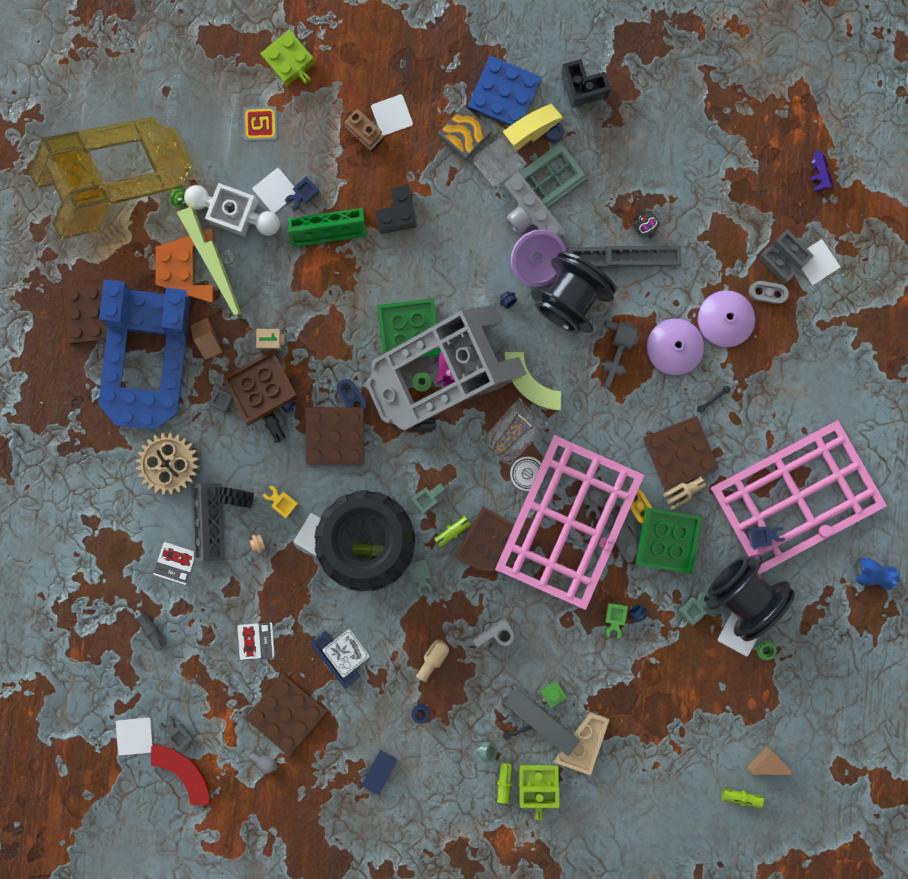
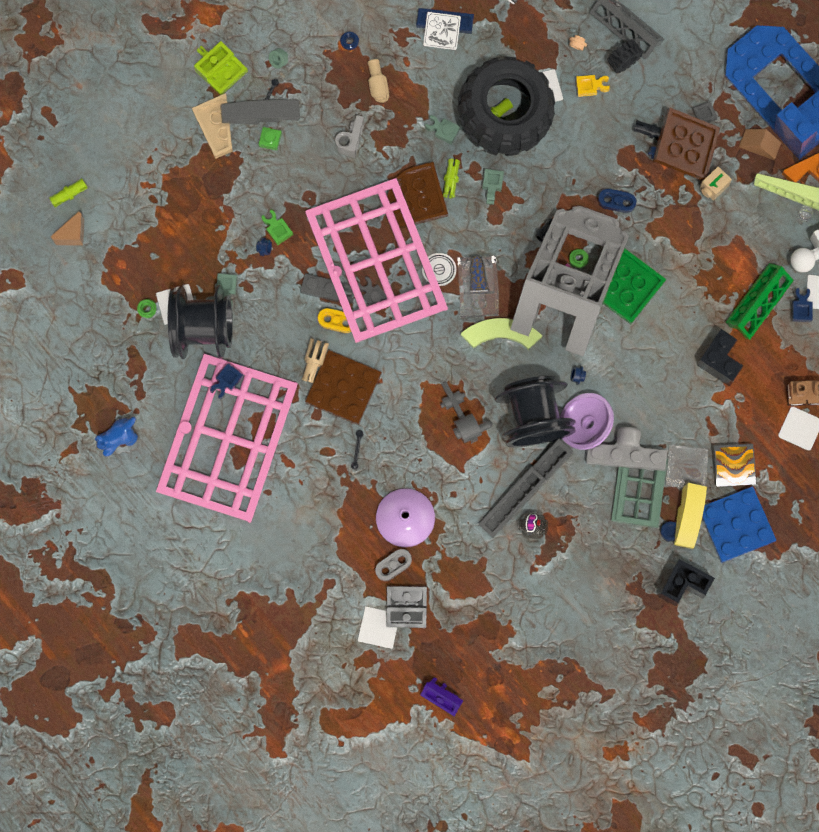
camera: 140 degrees right, 10 degrees down
tan gear [136,433,200,495] -> none
reddish brown plate [305,407,364,465] -> none
lime axle [497,762,512,804] -> none
green plate [635,507,702,574] -> none
lavender dish [647,319,704,376] -> none

